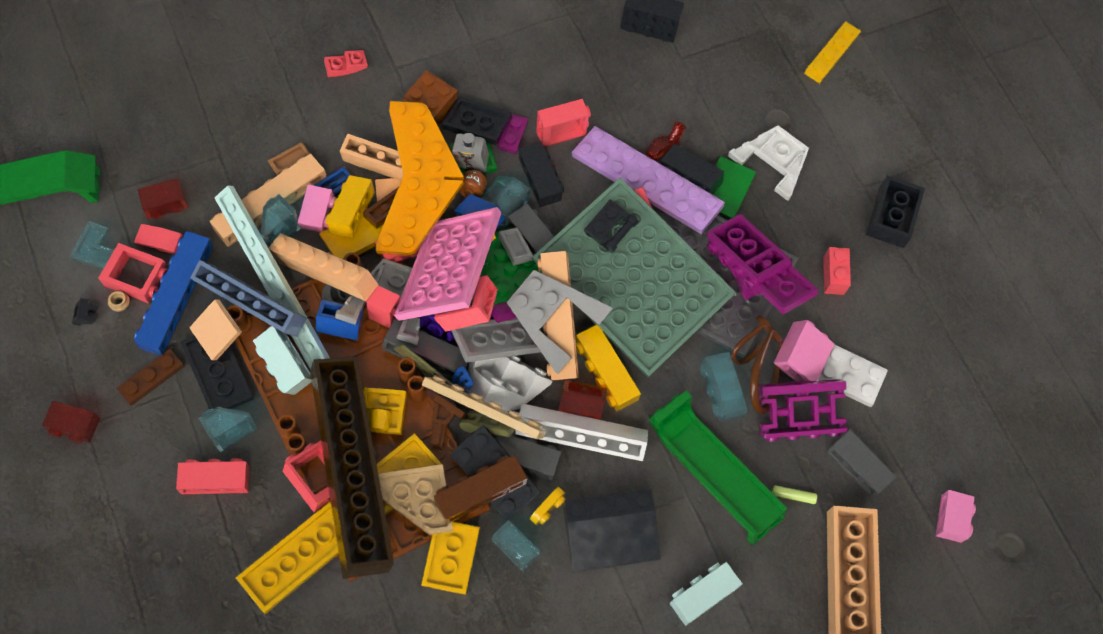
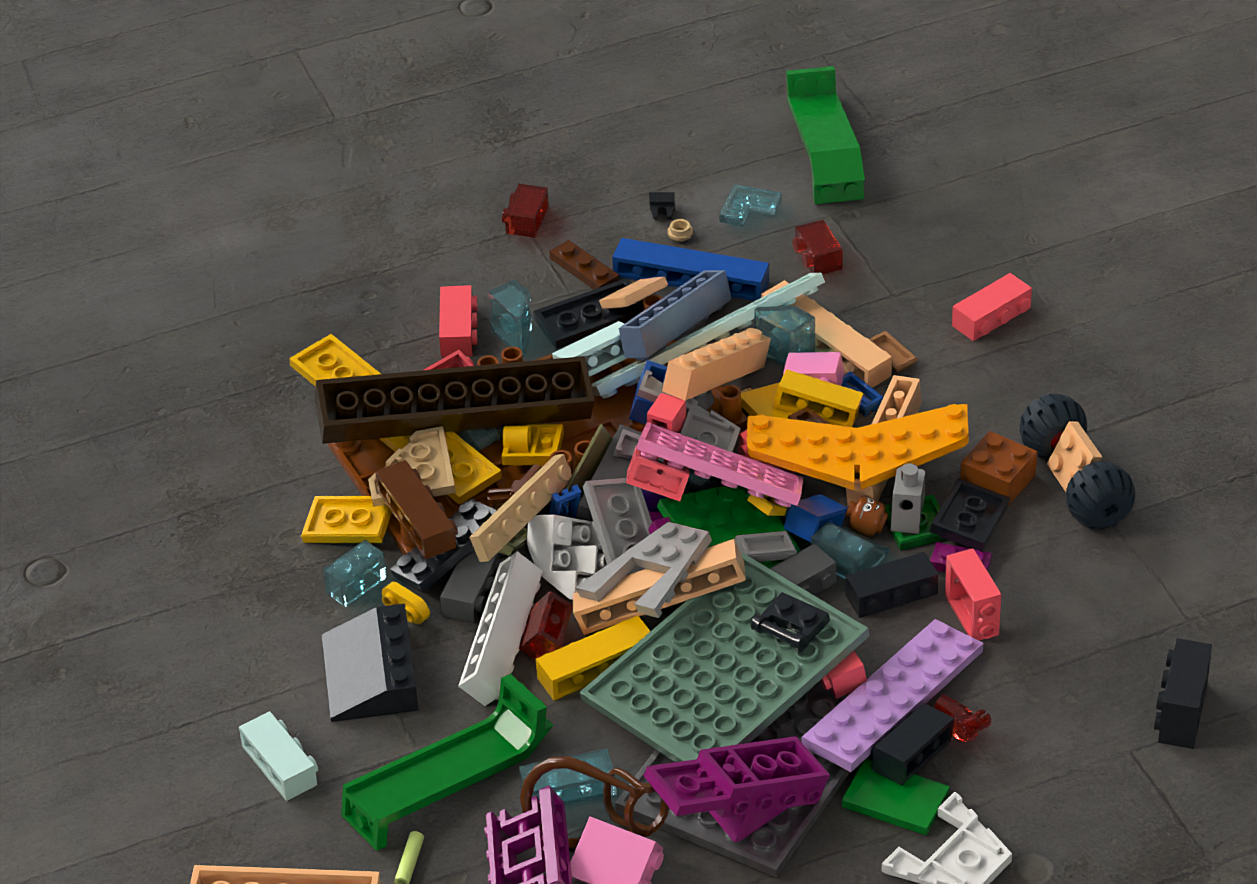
camera: 100 degrees right, 25 degrees down
coral window [98,243,169,304] -> none
coral slope [134,224,183,254] -> none
coral slope [324,50,368,77] -> none
none -> coral brick [952,273,1032,342]
none -> black plate [1019,393,1135,530]

